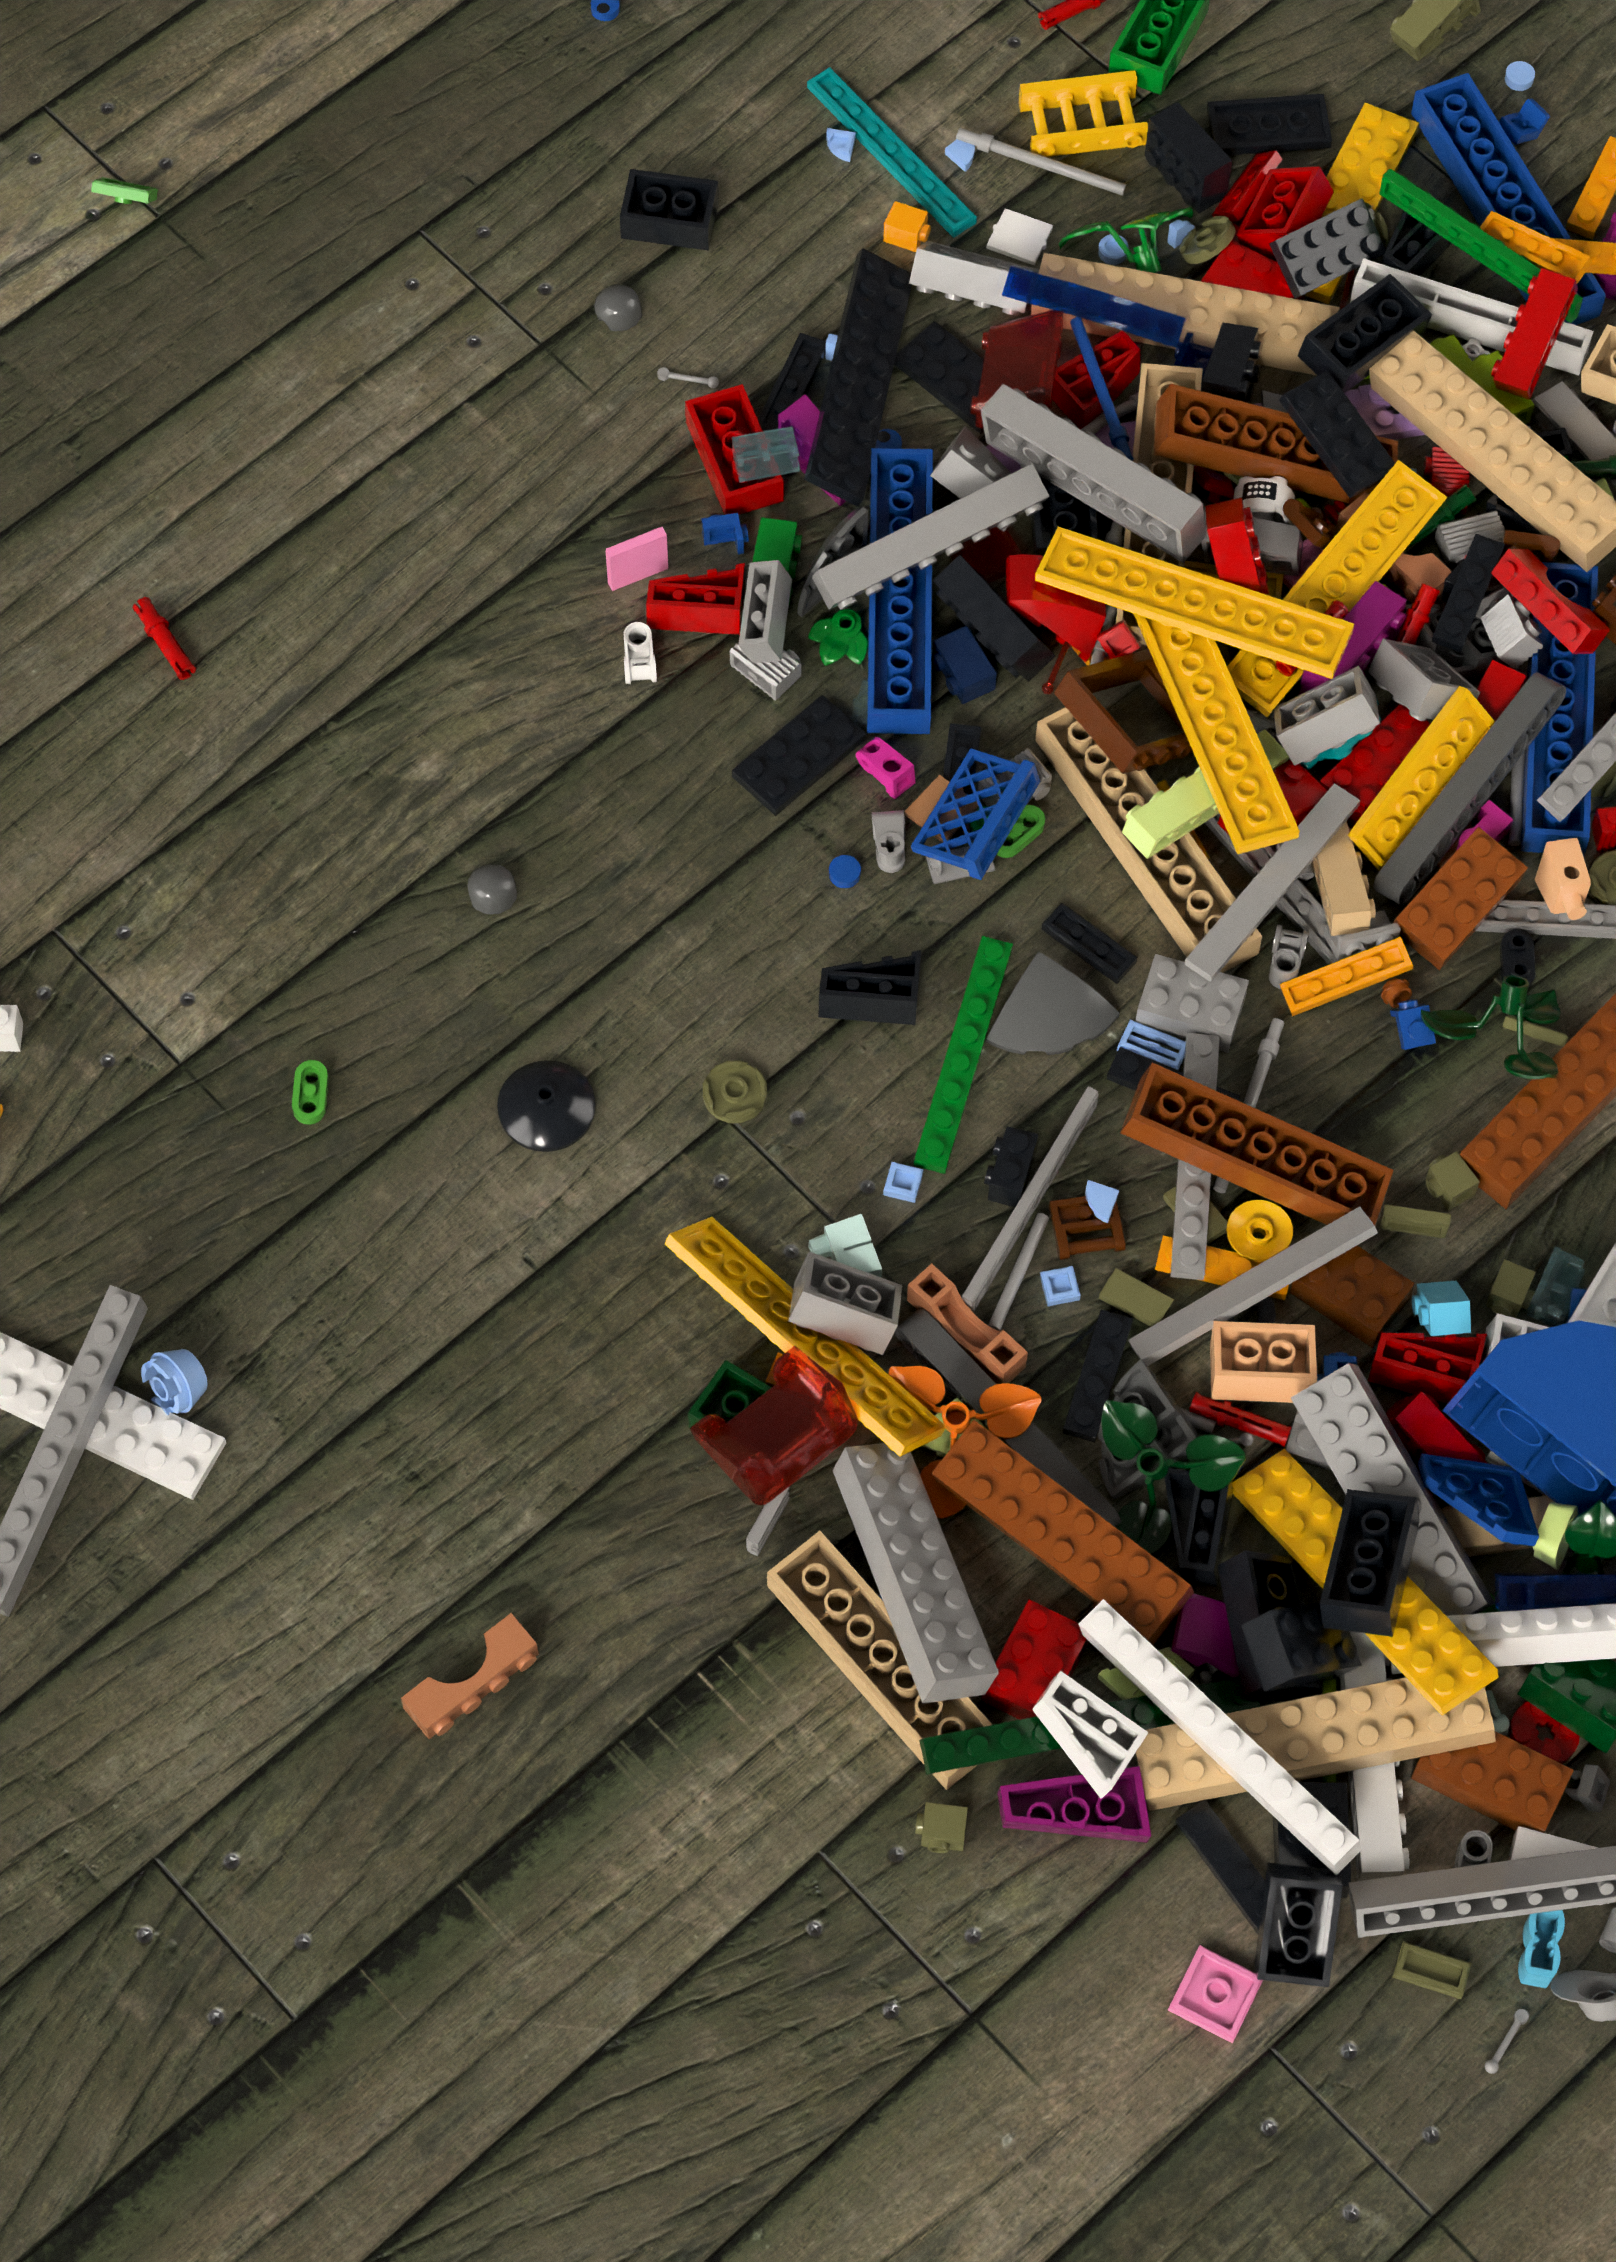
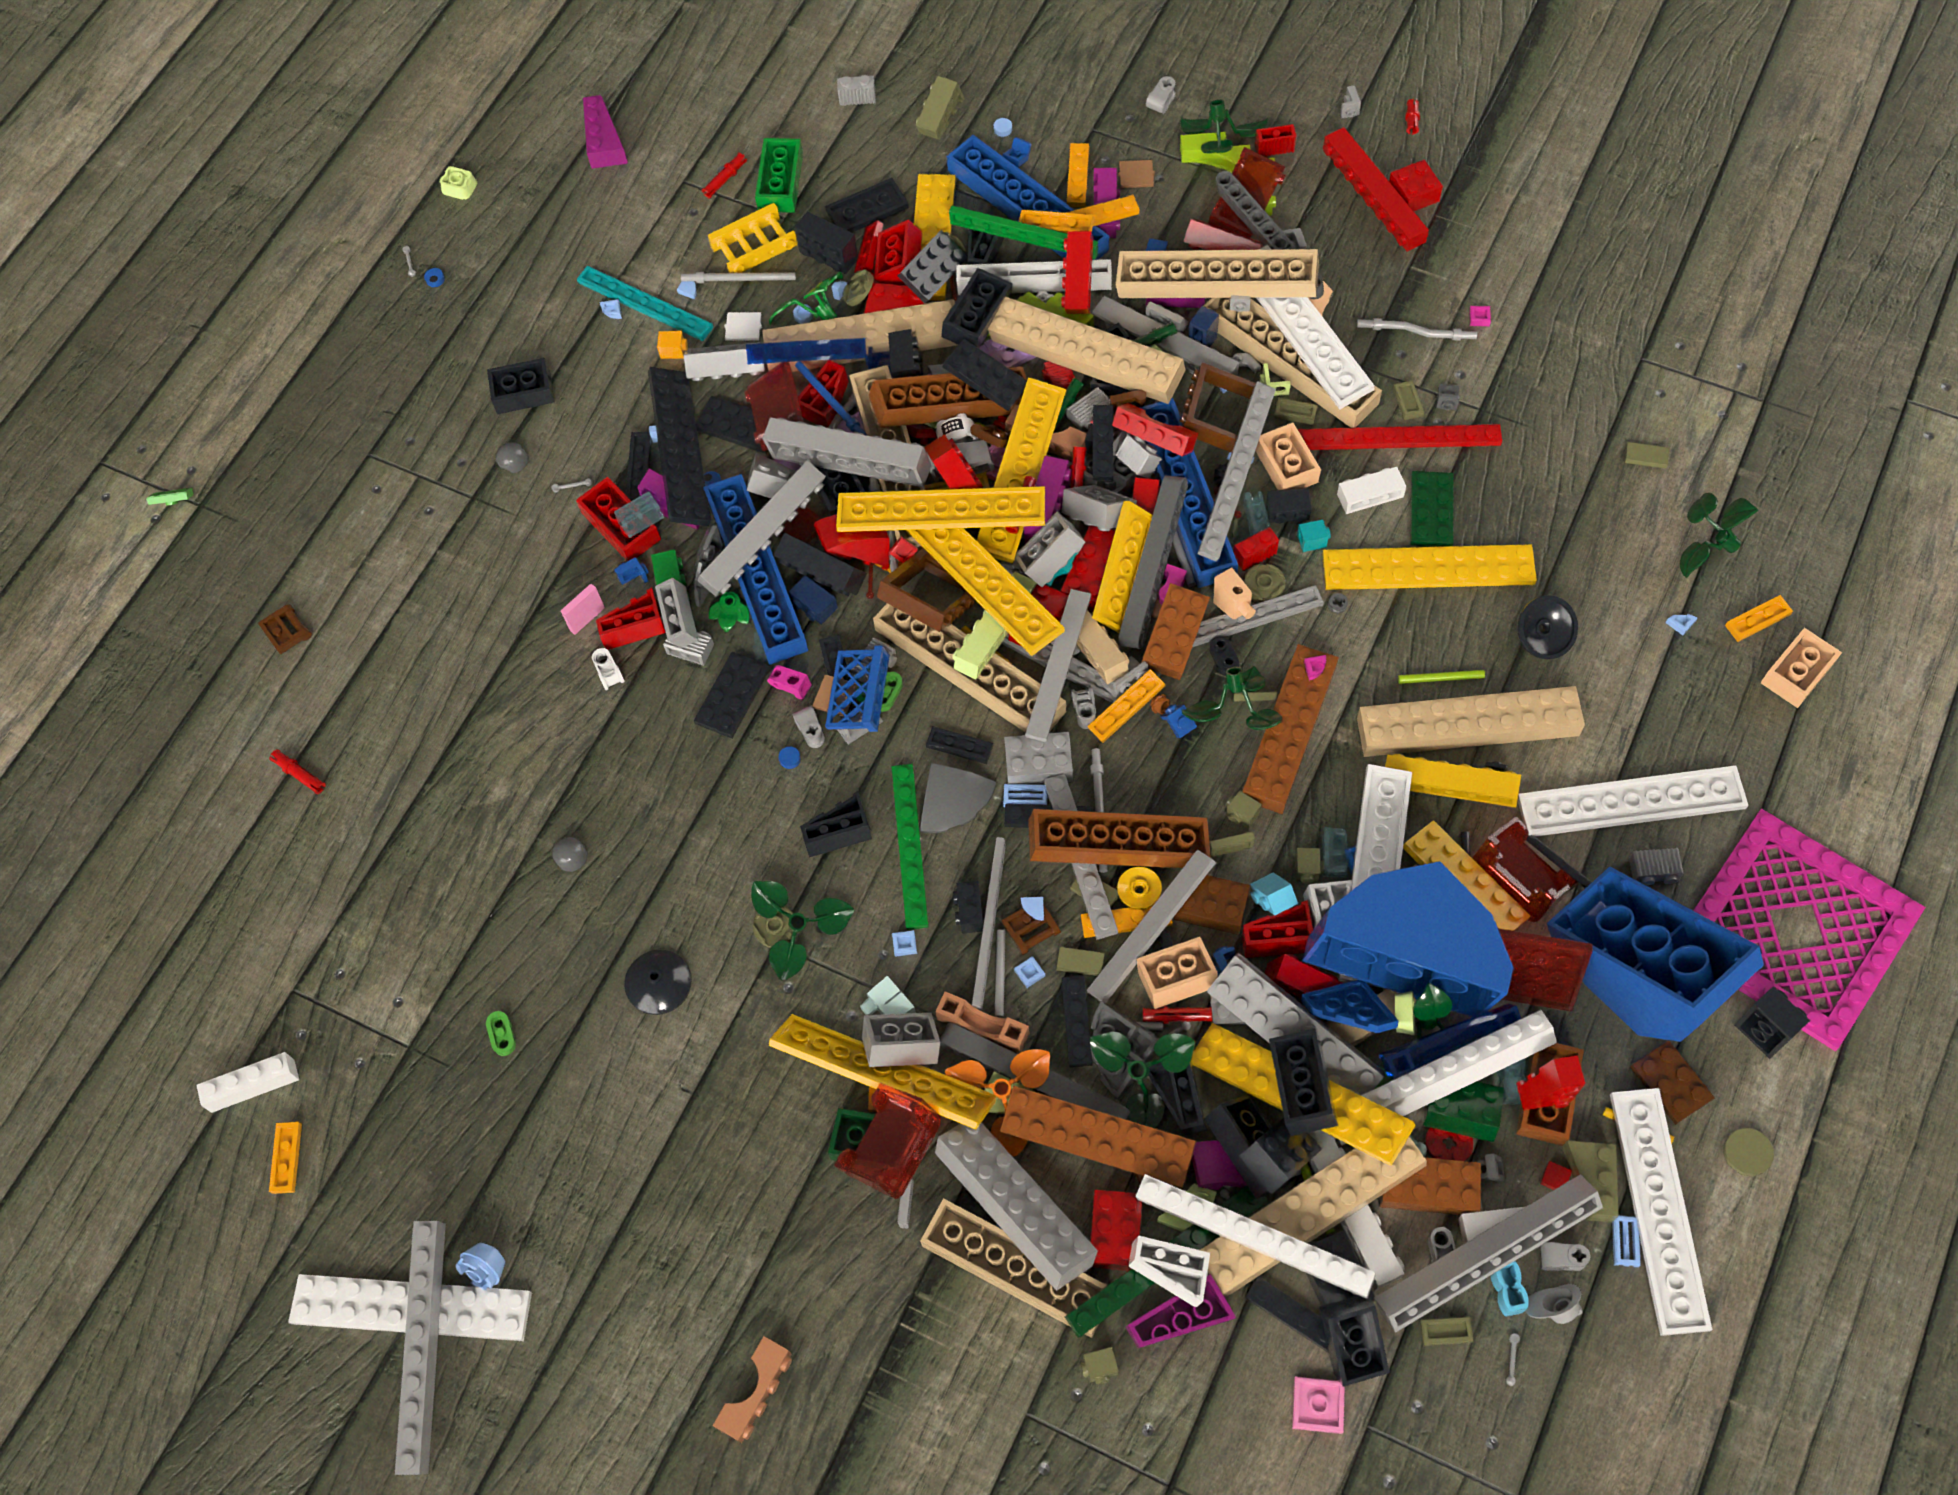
camera: 15 degrees left, 0 degrees up
none -> reddish brown plate [258,604,312,655]
none -> dark green plant [751,881,854,980]

